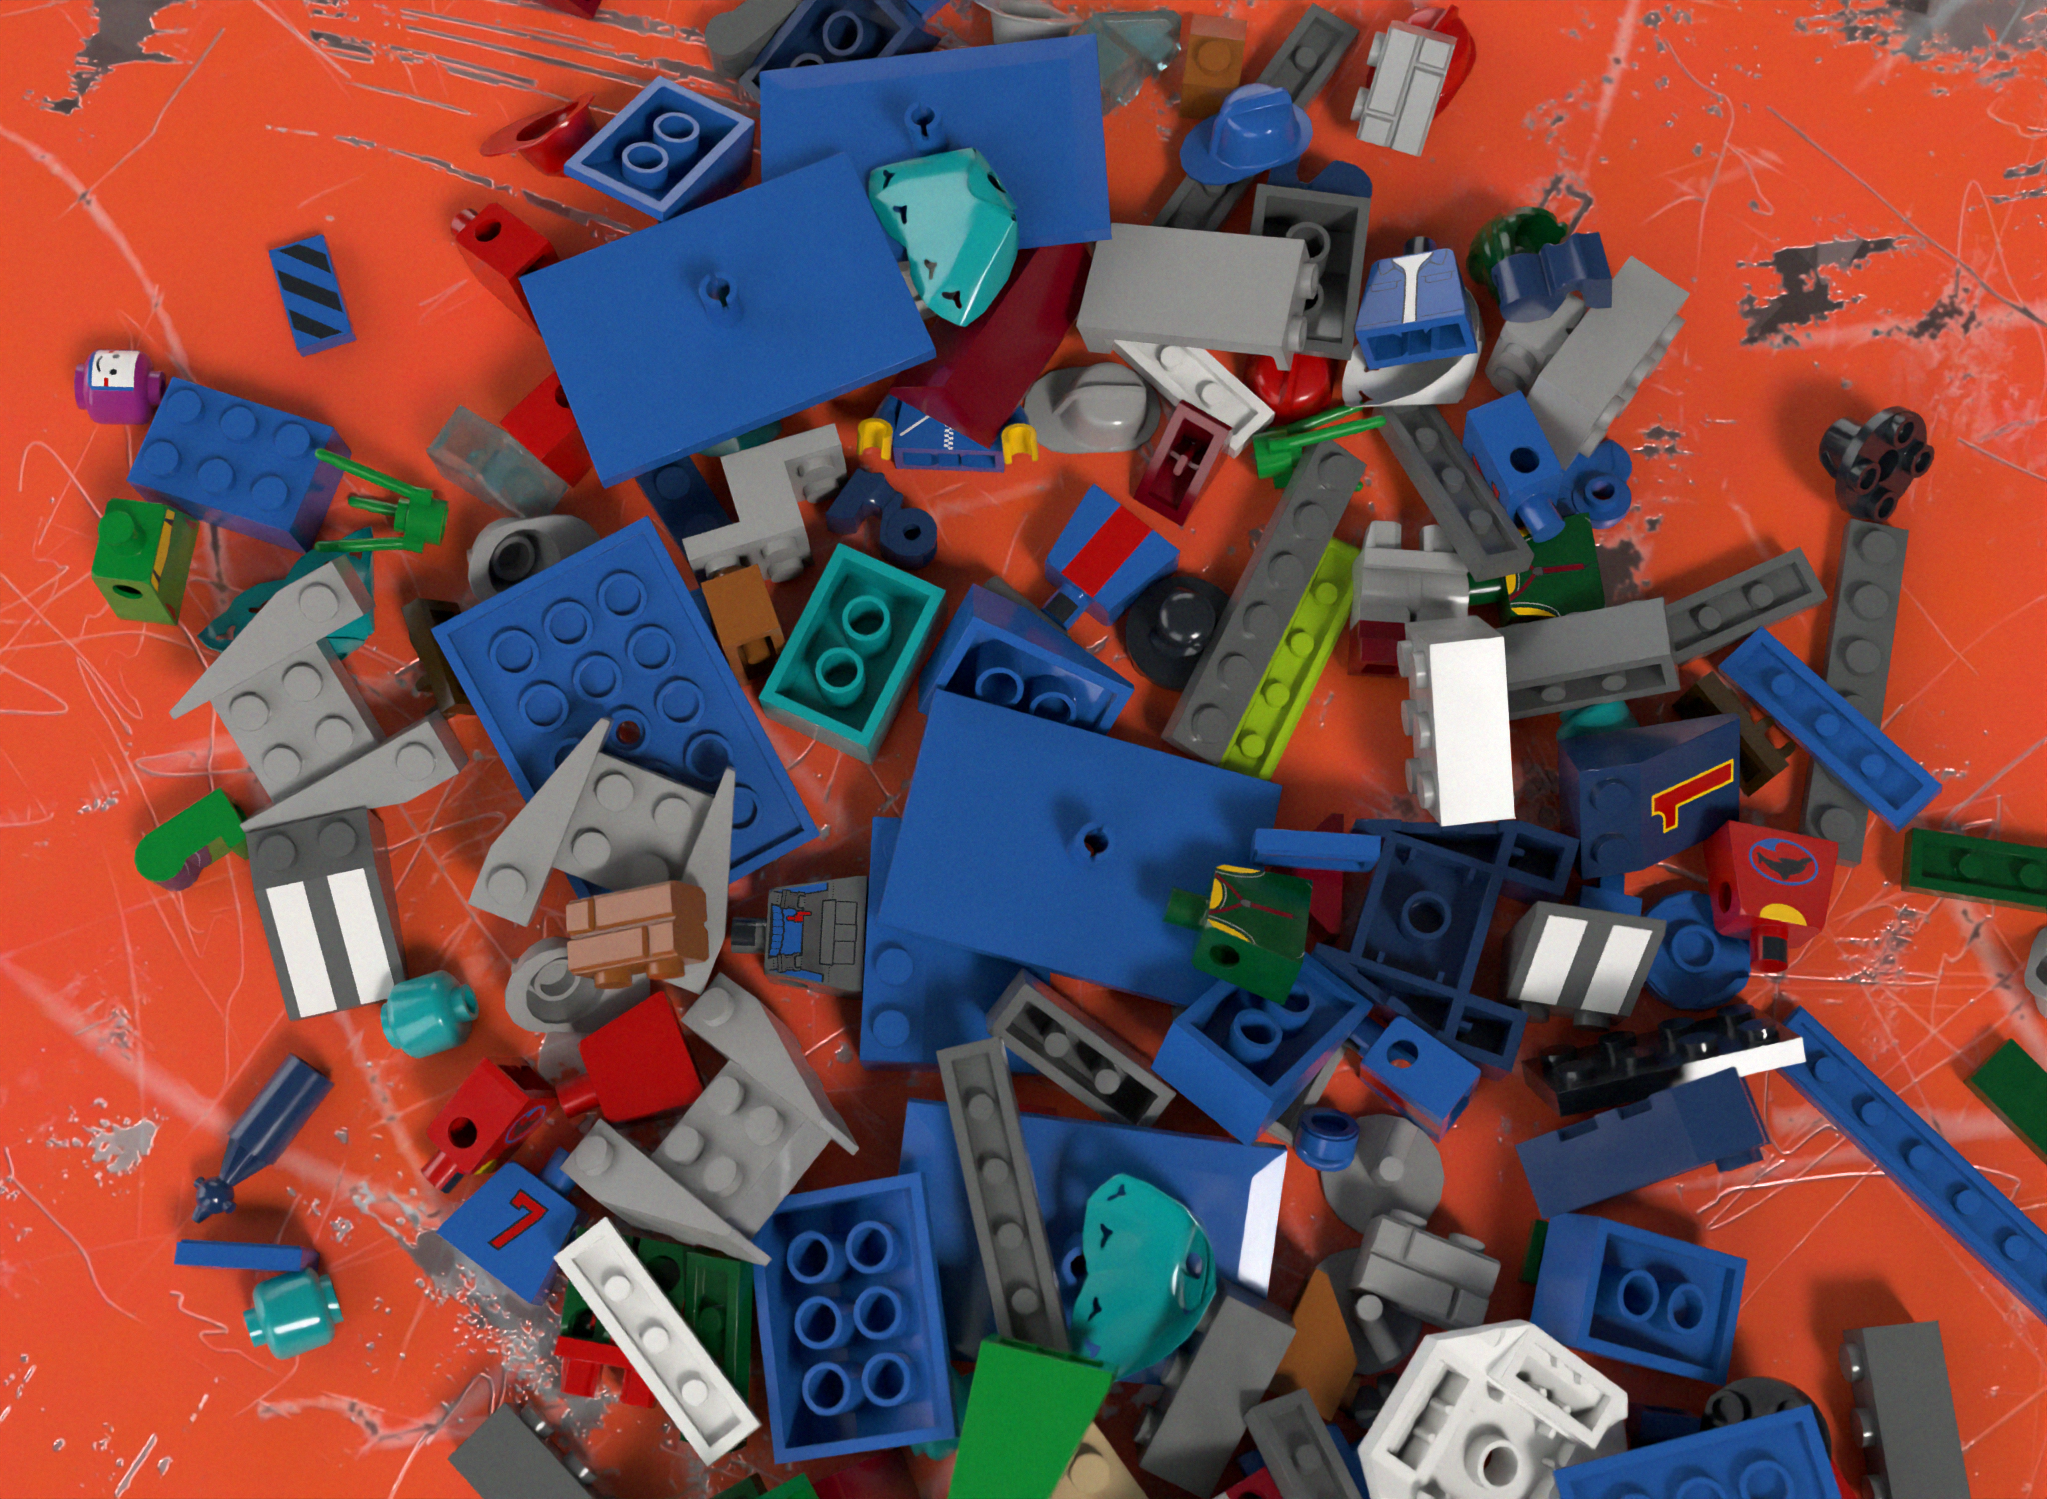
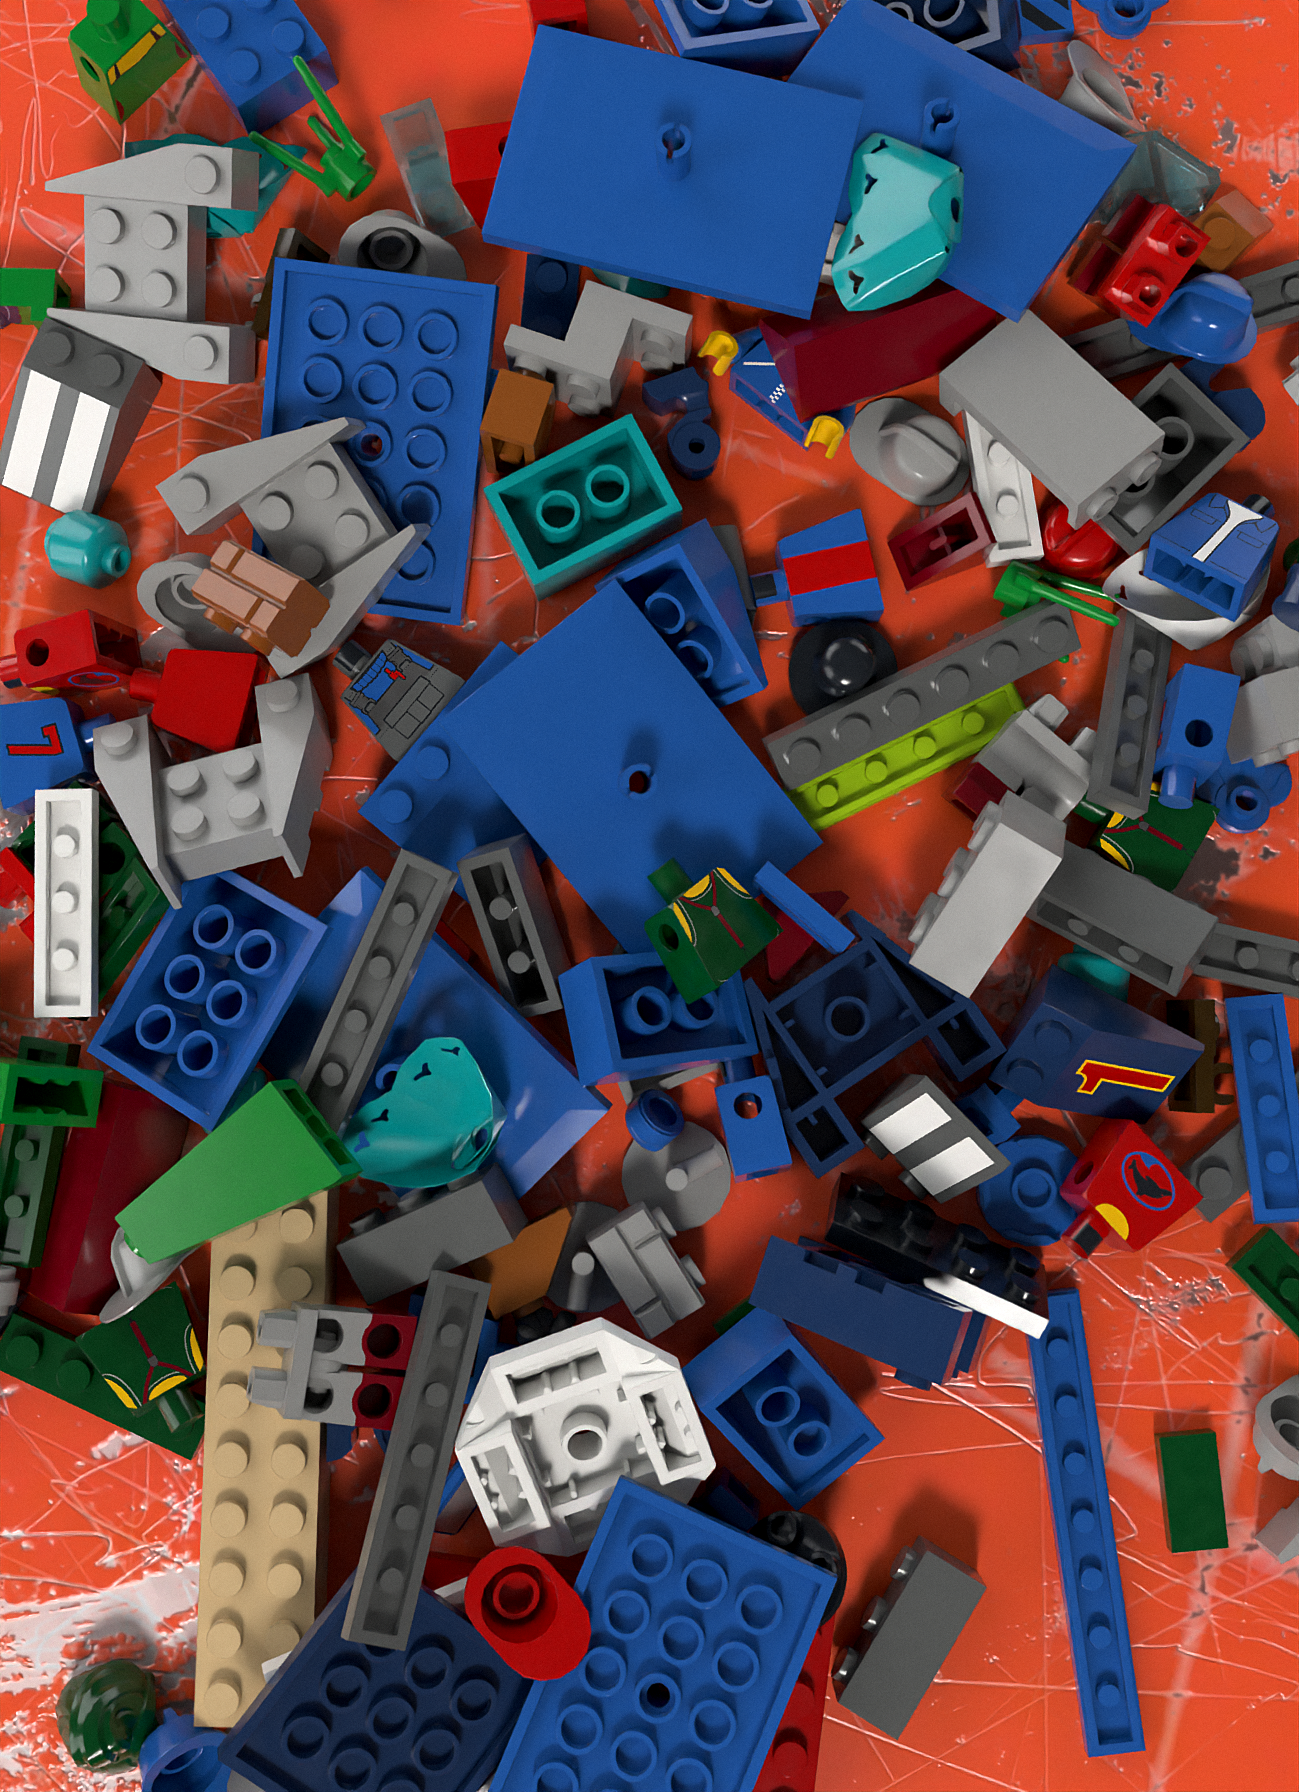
camera: 40 degrees right, 10 degrees up
none -> red hips [1067,191,1211,328]

